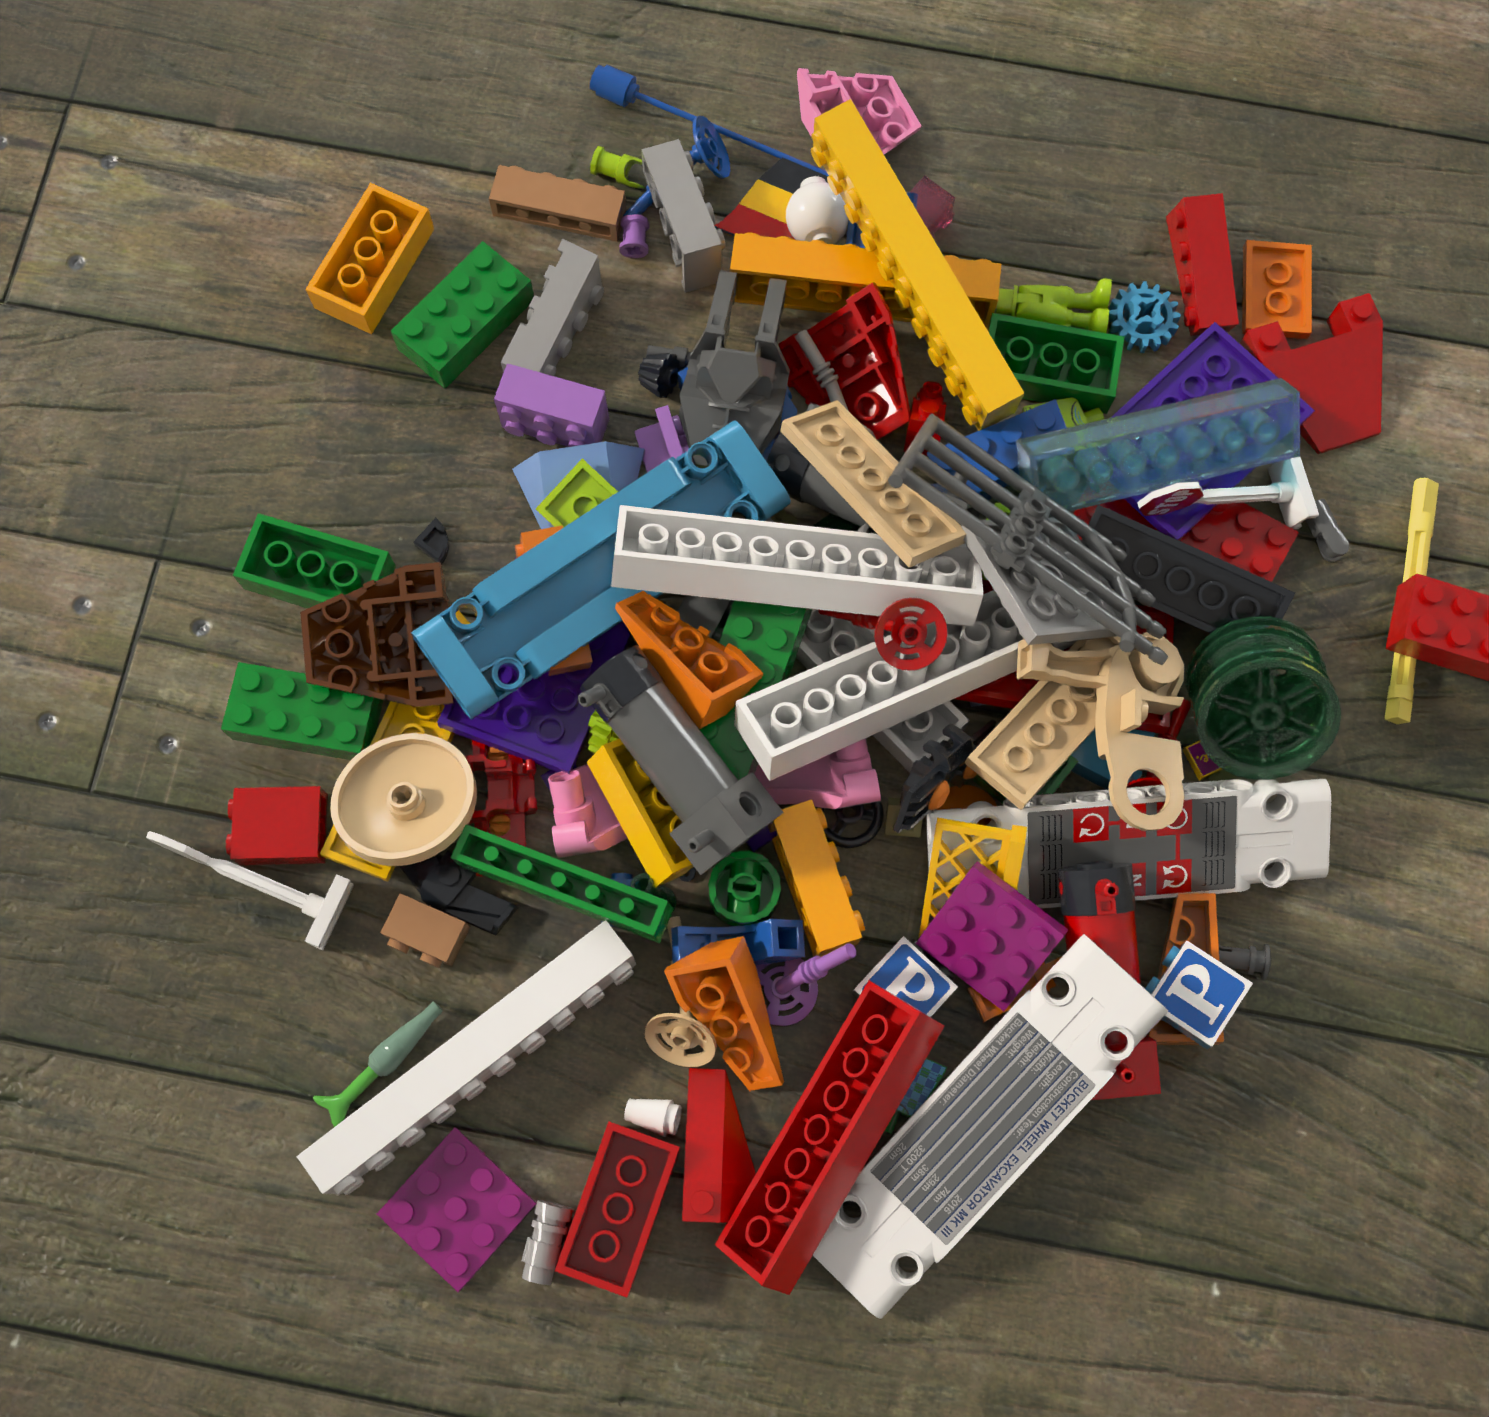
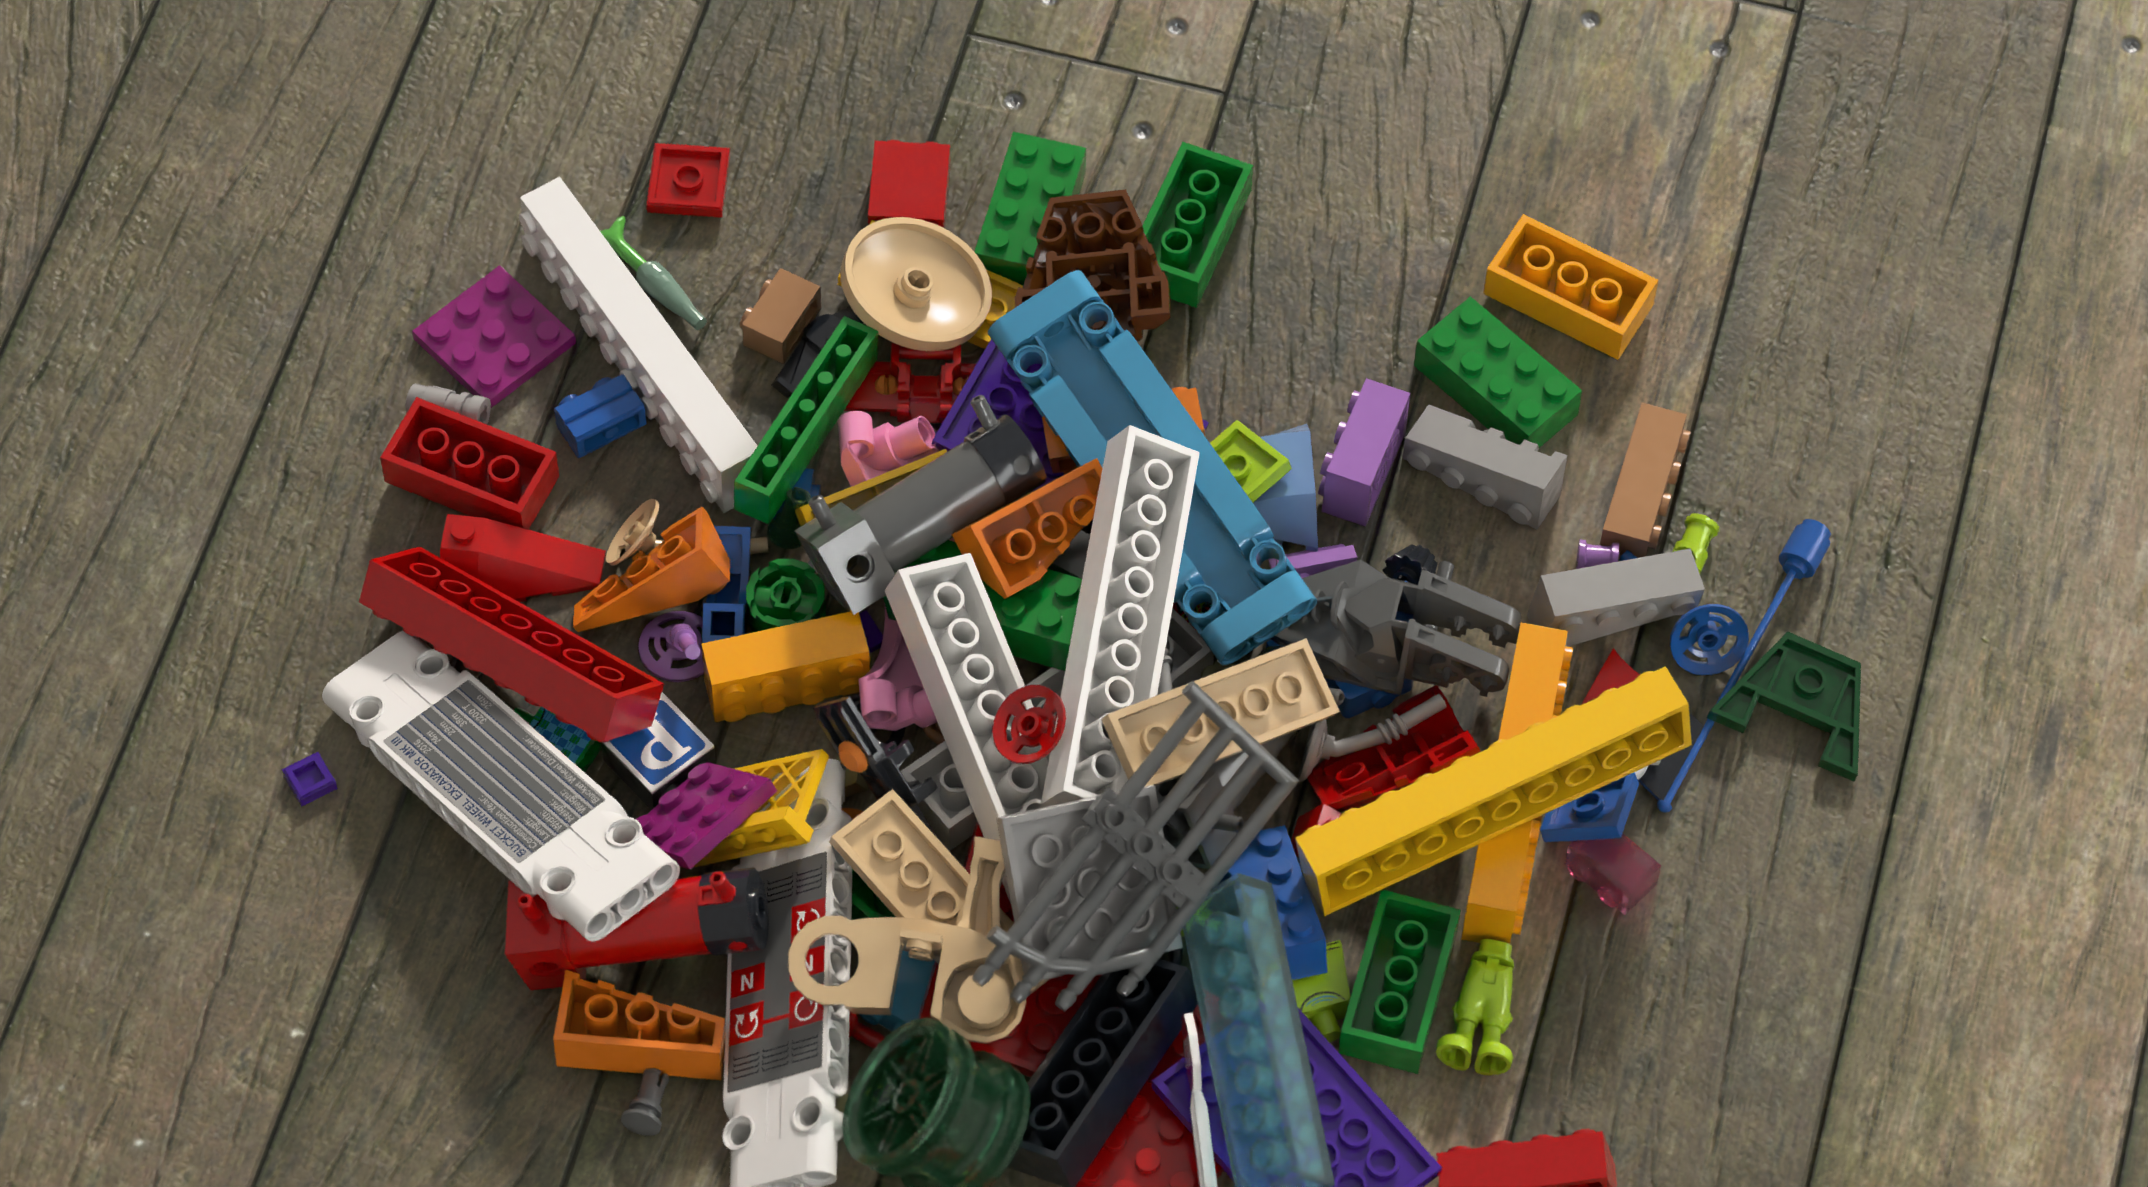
camera: 95 degrees right, 15 degrees down
white piece [146,831,354,950] -> none
black tile [413,517,449,565] -> none
white cone [624,1098,682,1137] -> none
bright pink wedge [797,68,921,154] -> none
dark azure gear [1108,281,1181,353] -> none
piece [1145,941,1253,1049] -> none
none -> dark purple tile [282,752,338,807]
none -> blue brick [554,374,647,458]
none -> red plate [646,143,730,218]
none -> dark green wing [1706,631,1861,782]

